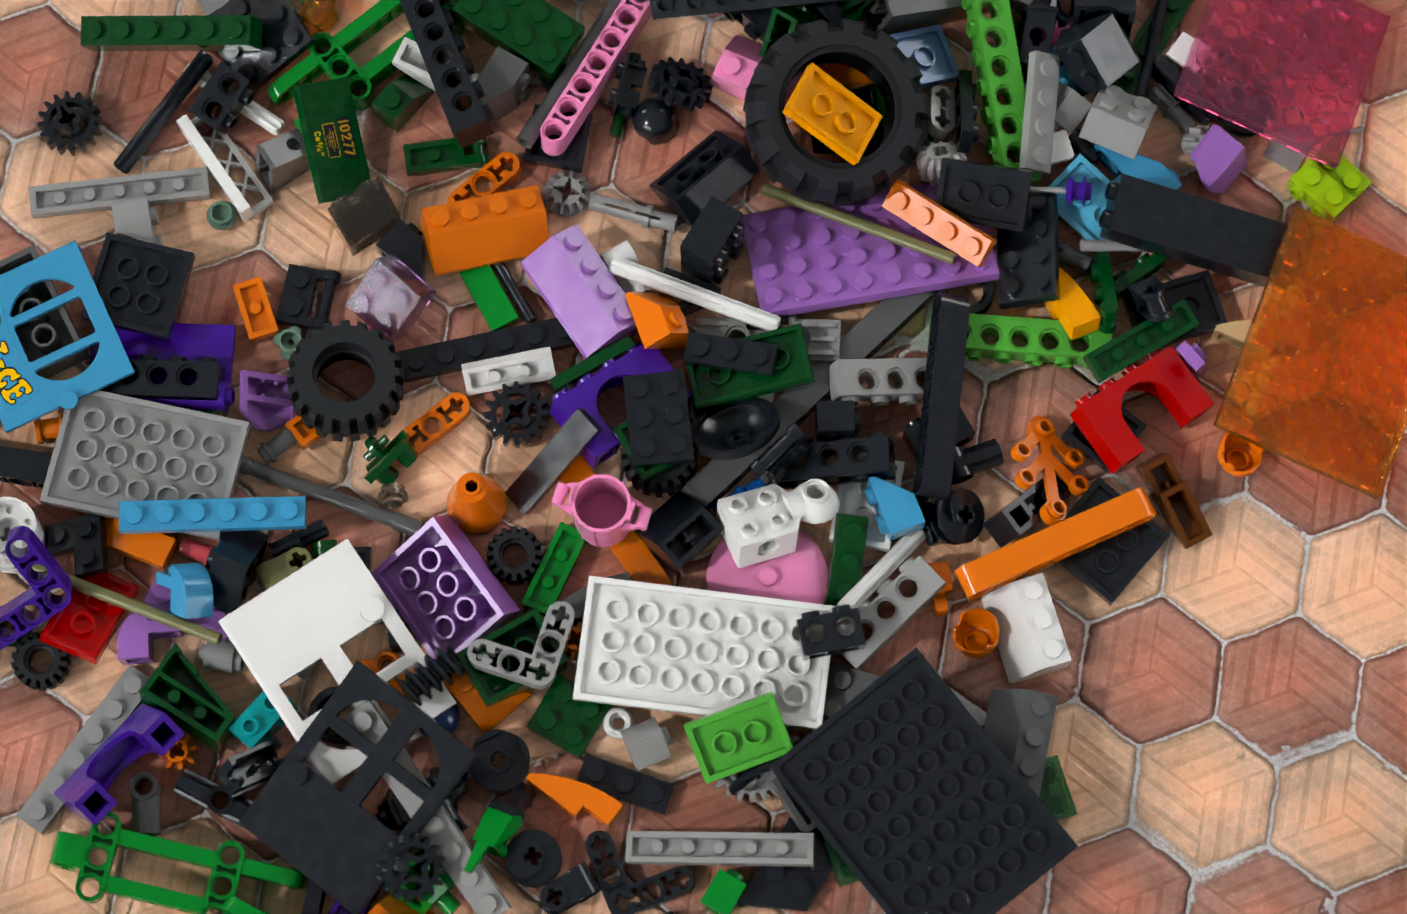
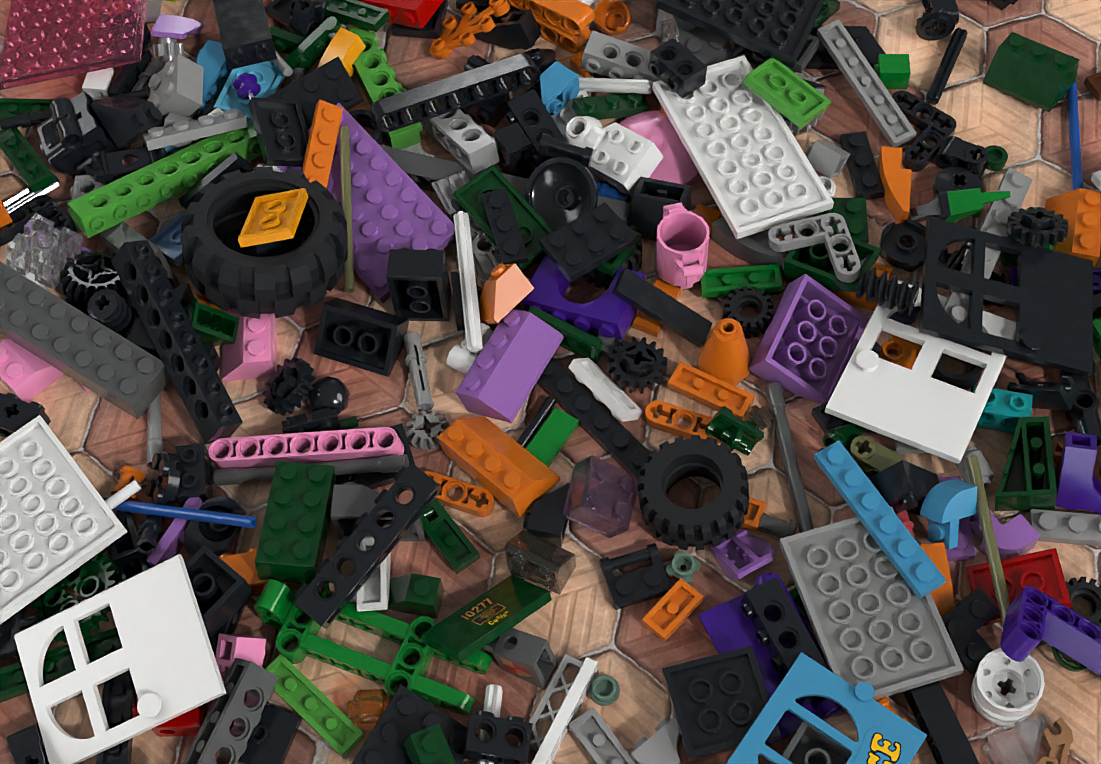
camera: 115 degrees left, 15 degrees down
none -> orange plate [667,361,755,420]

